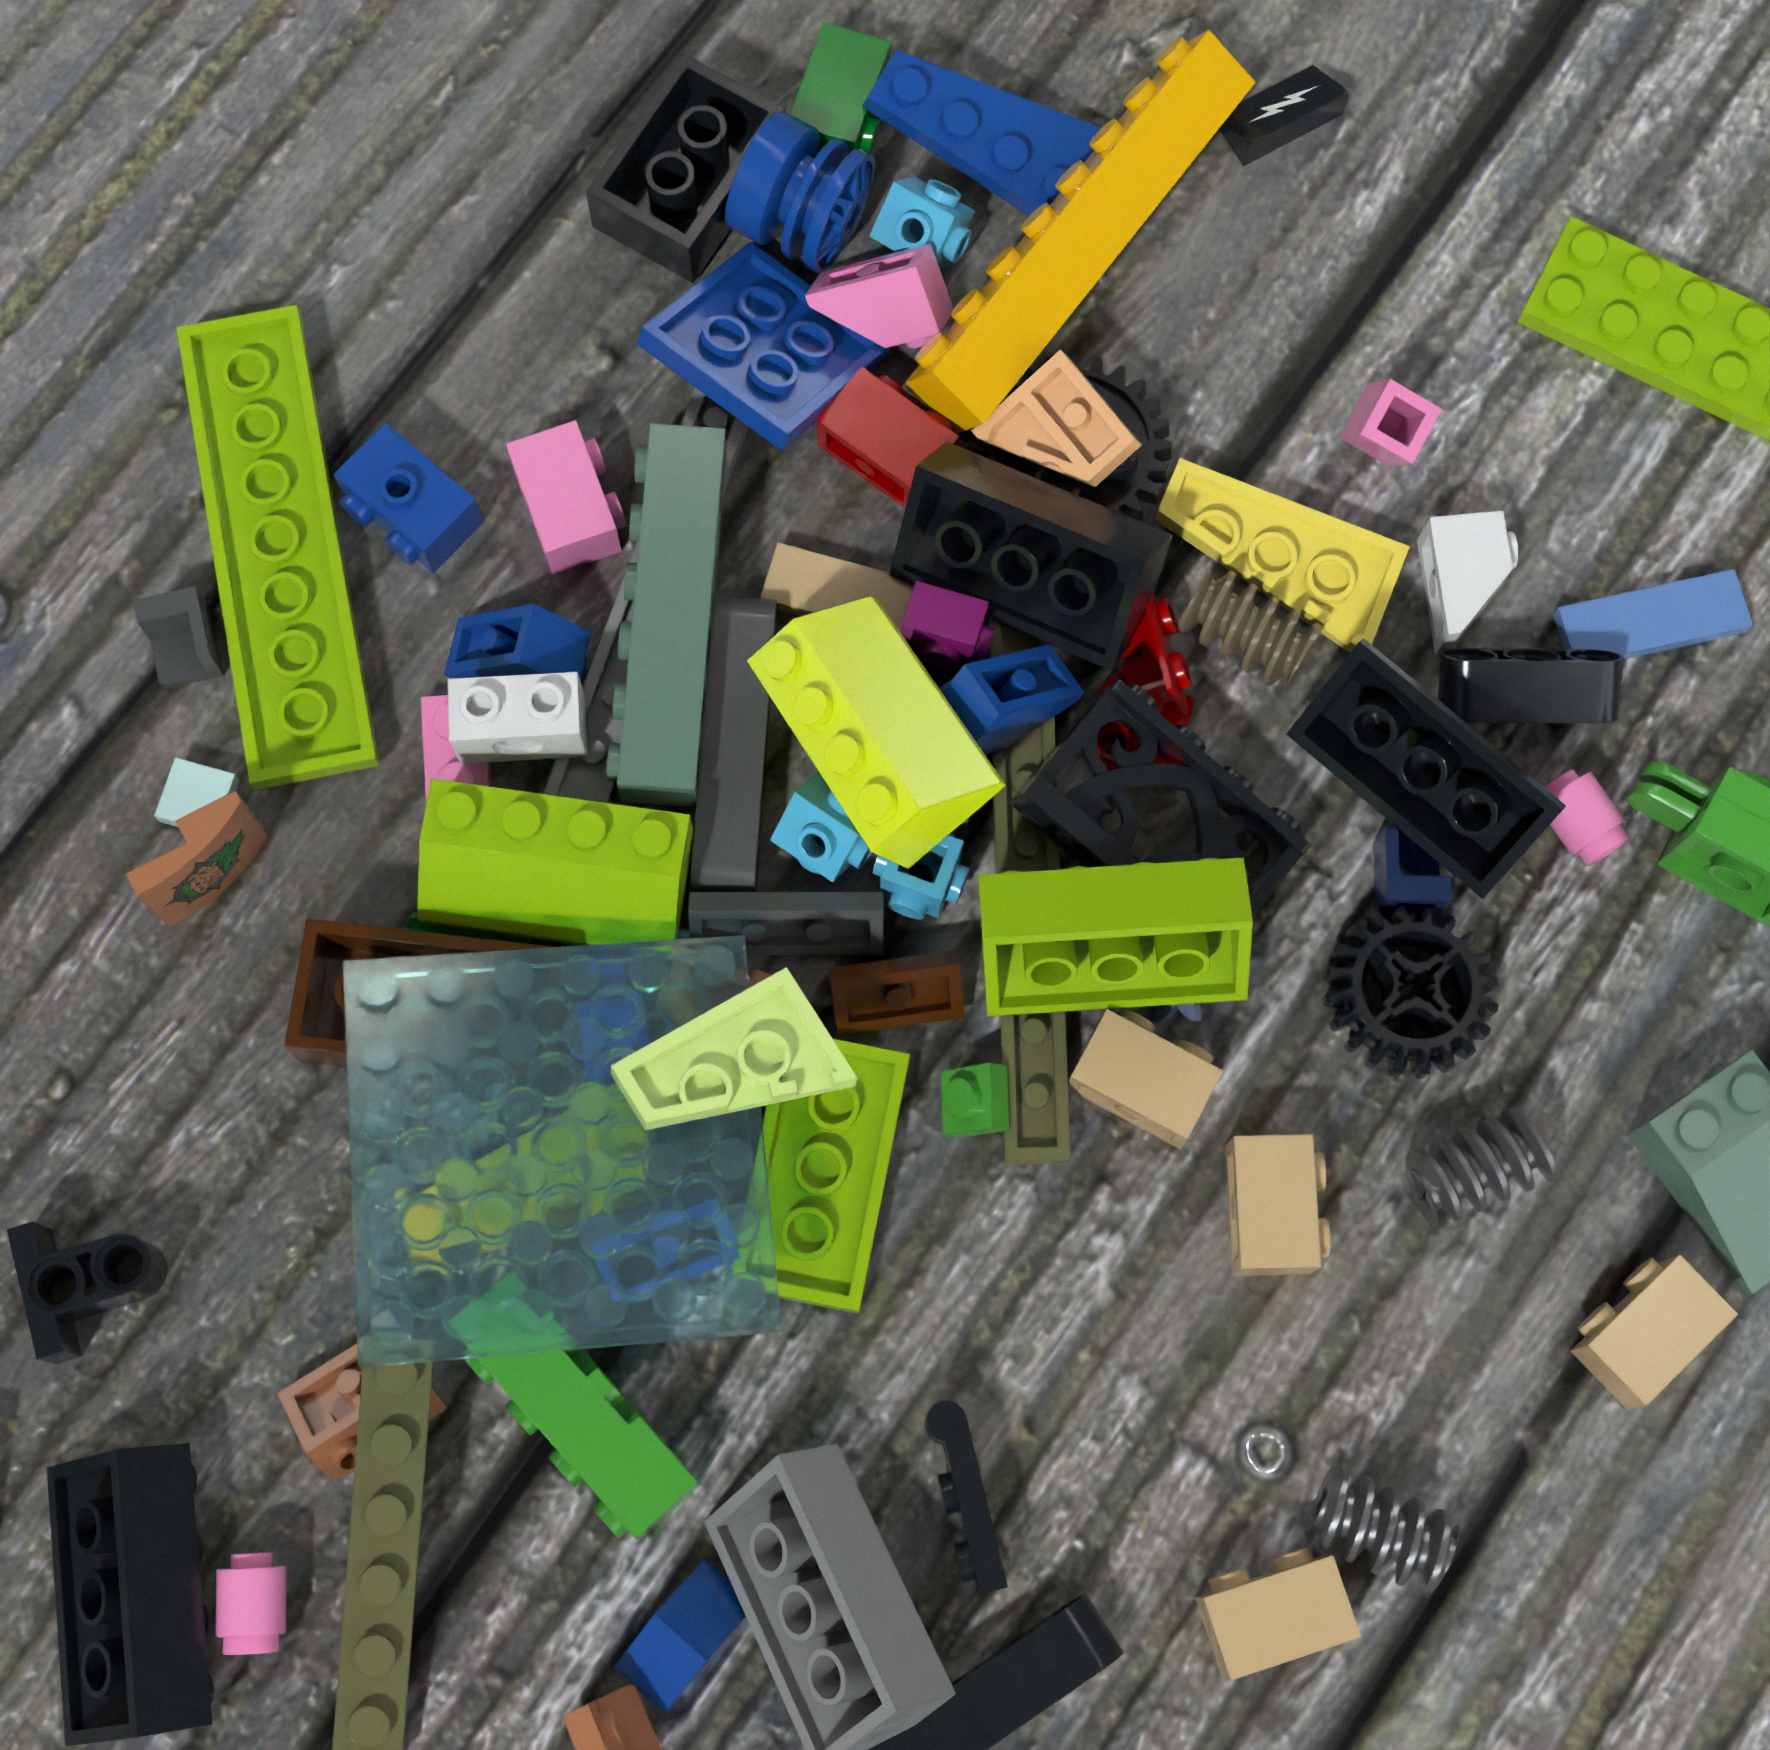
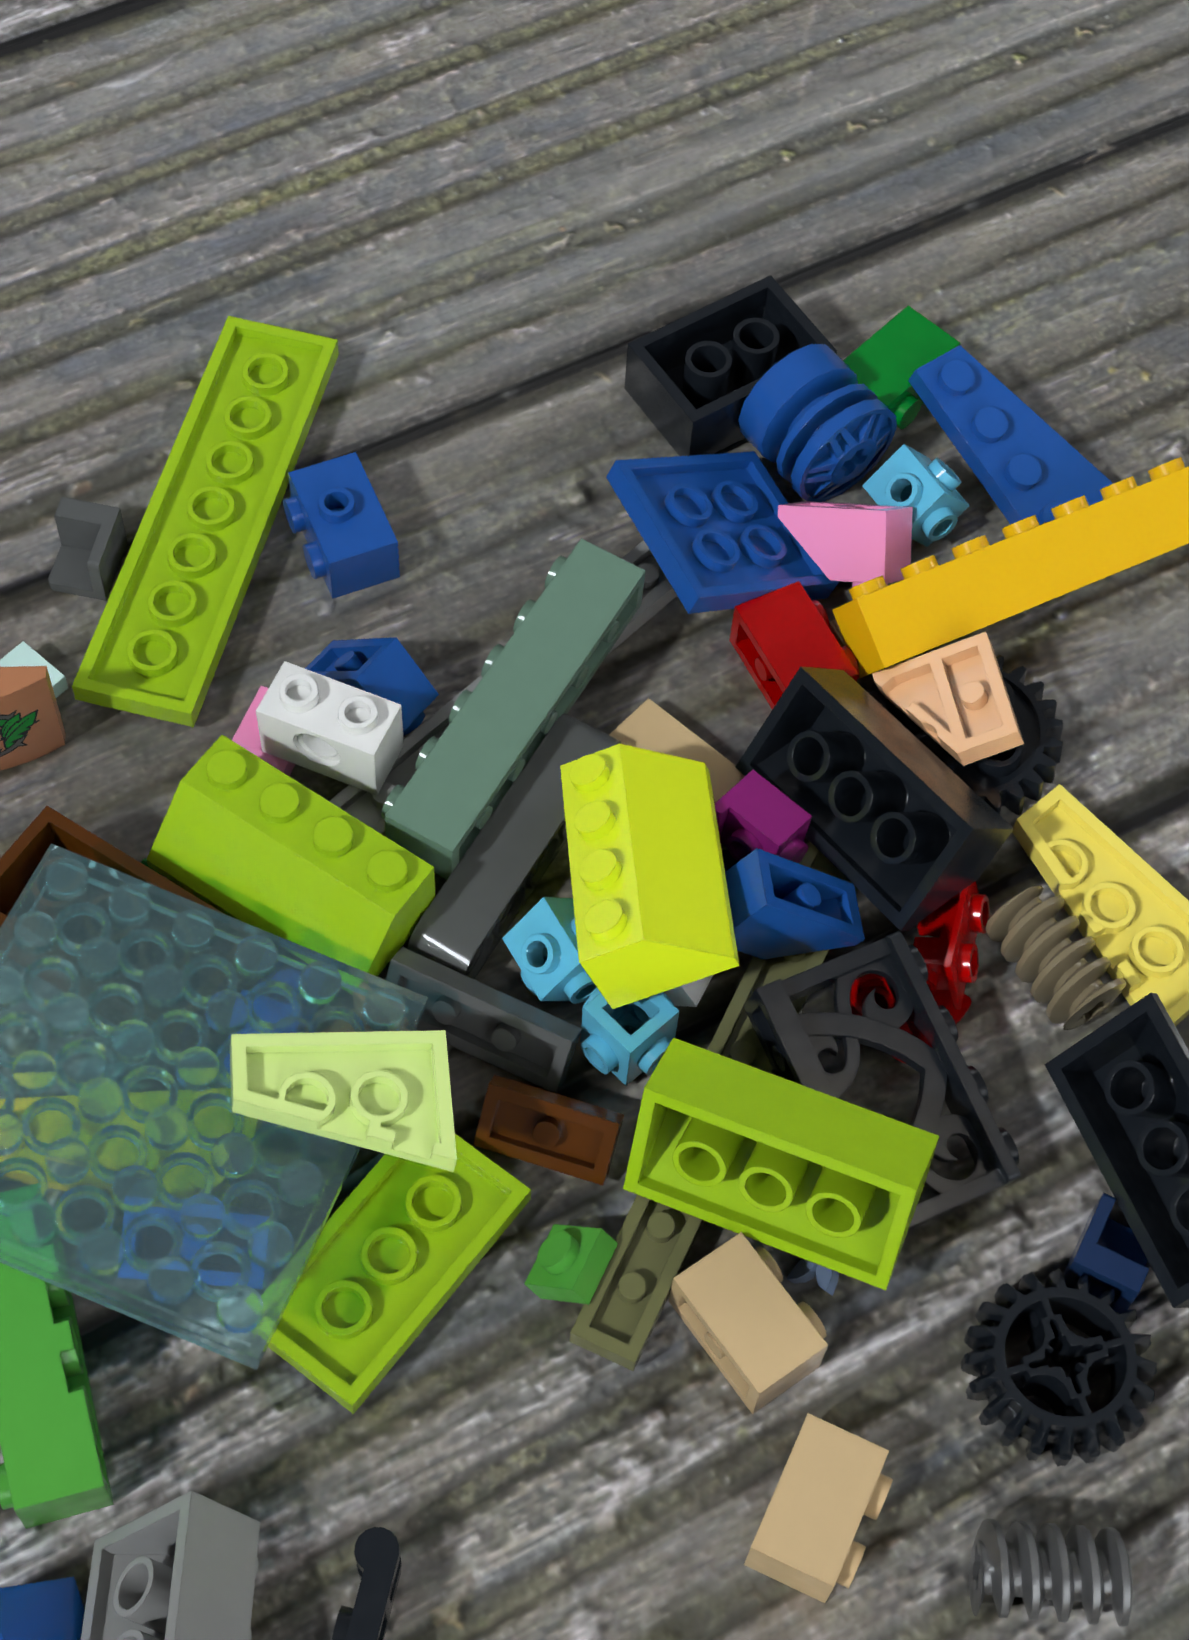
camera: 25 degrees right, 15 degrees down
bright pink brick [506,420,627,575] -> none

